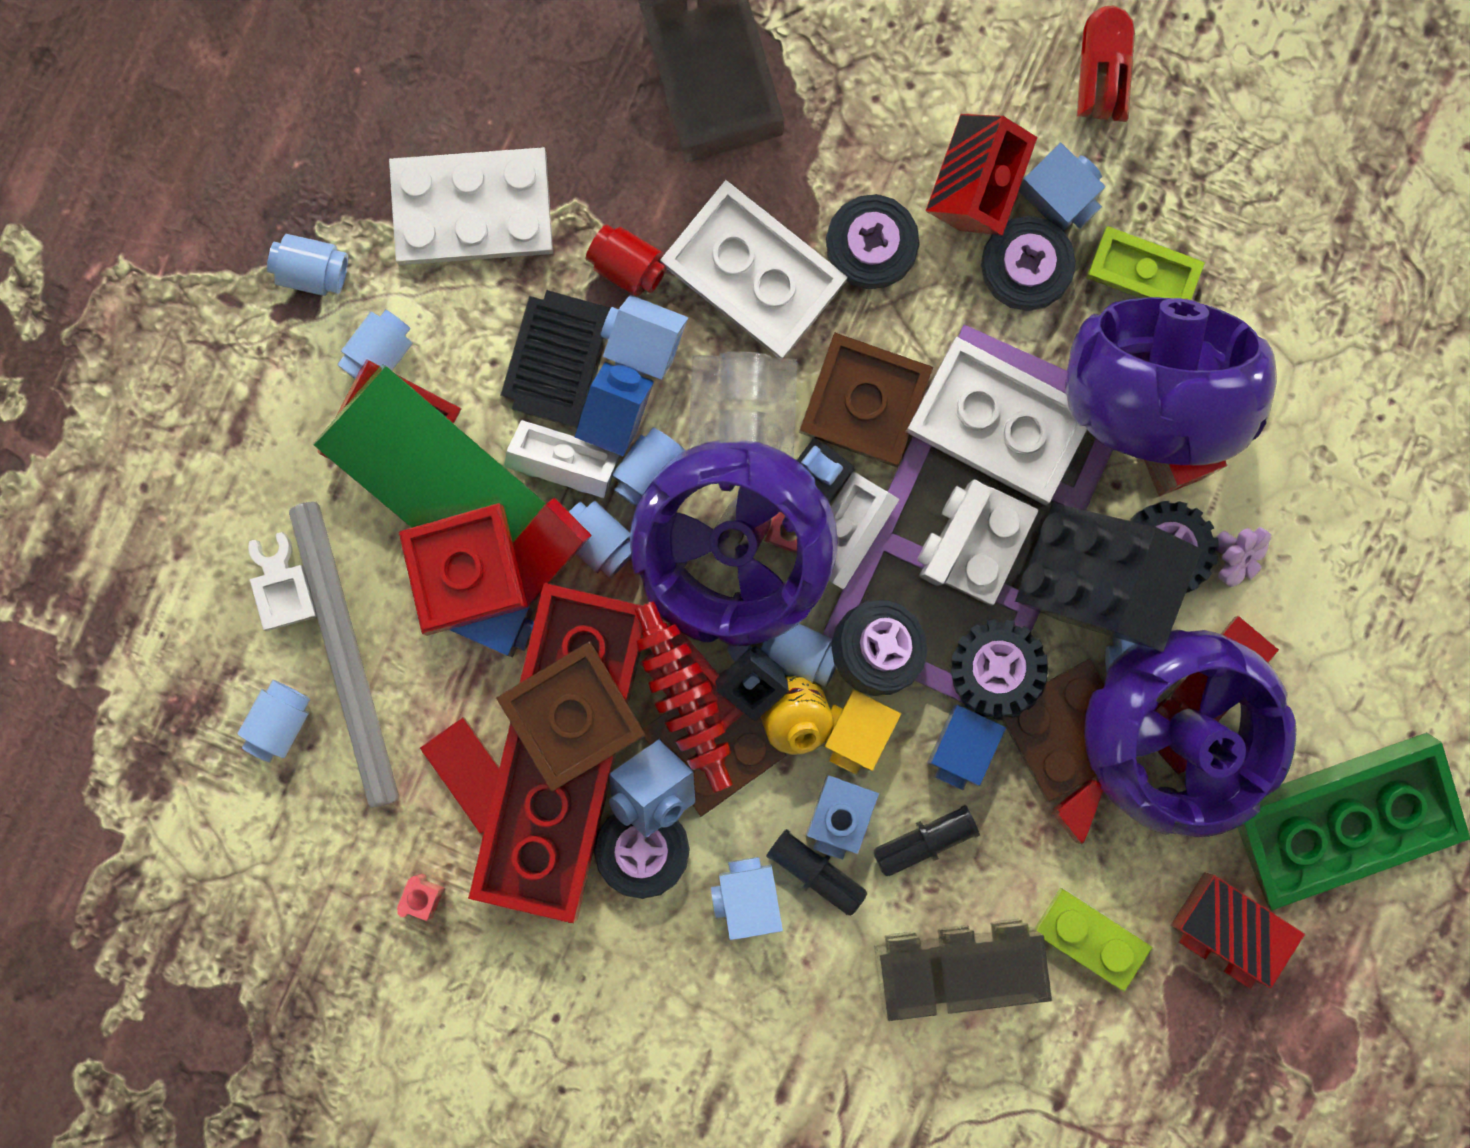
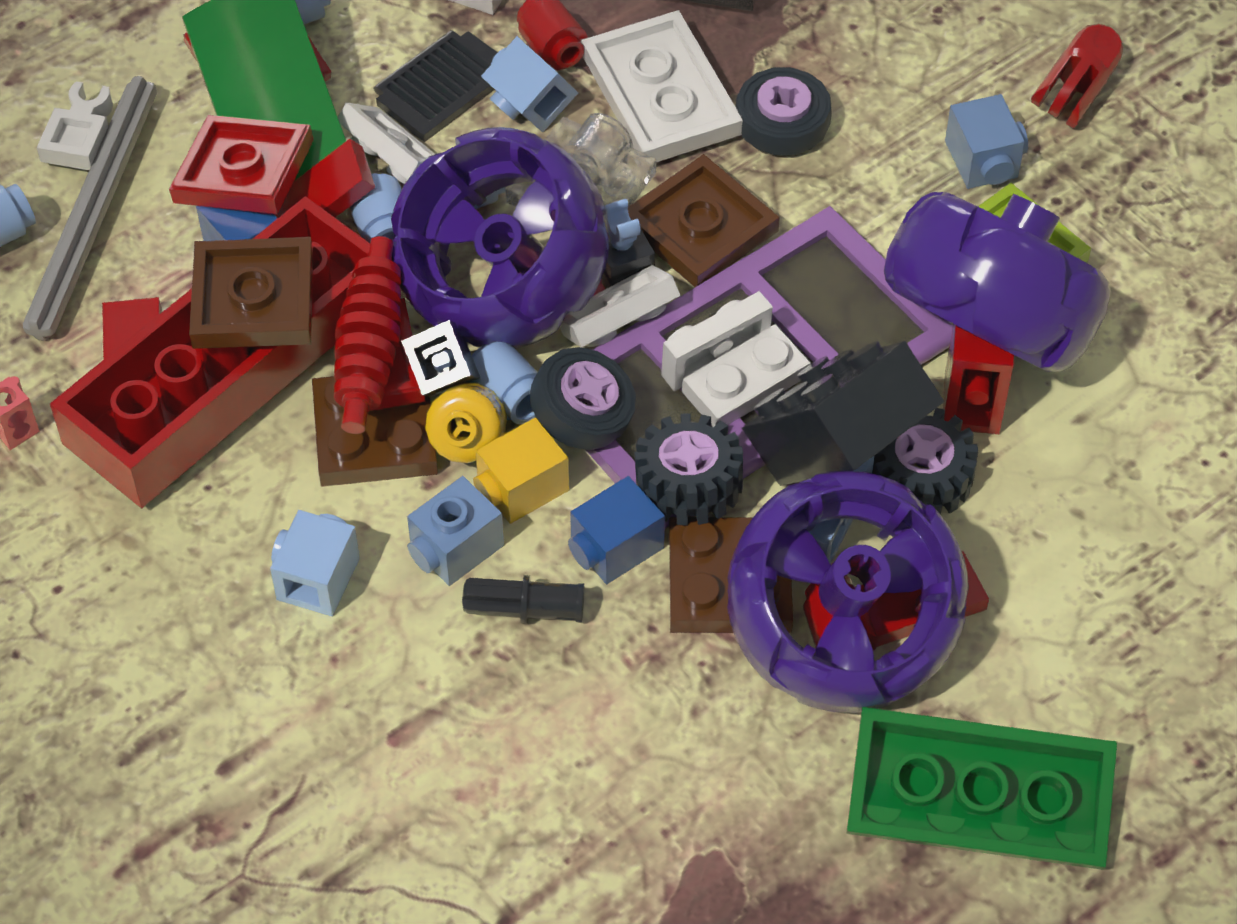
camera: 25 degrees right, 30 degrees down
blue brick [575,362,654,456] -> none
black wheel [594,813,690,899] -> none
medium blue brick [609,739,695,838] -> none
black axle [766,829,867,916] -> none
clear smoke piece [874,919,1052,1021] -> none
white plate [906,337,1087,505] -> none
red brick [926,114,1038,235] -> none
black wheel [981,216,1076,311] -> none
lime plate [1032,888,1153,992] -> none
red slope [1051,780,1103,845] -> none
brick [1170,872,1305,989] -> none
lavender plant [1215,527,1271,587] -> none

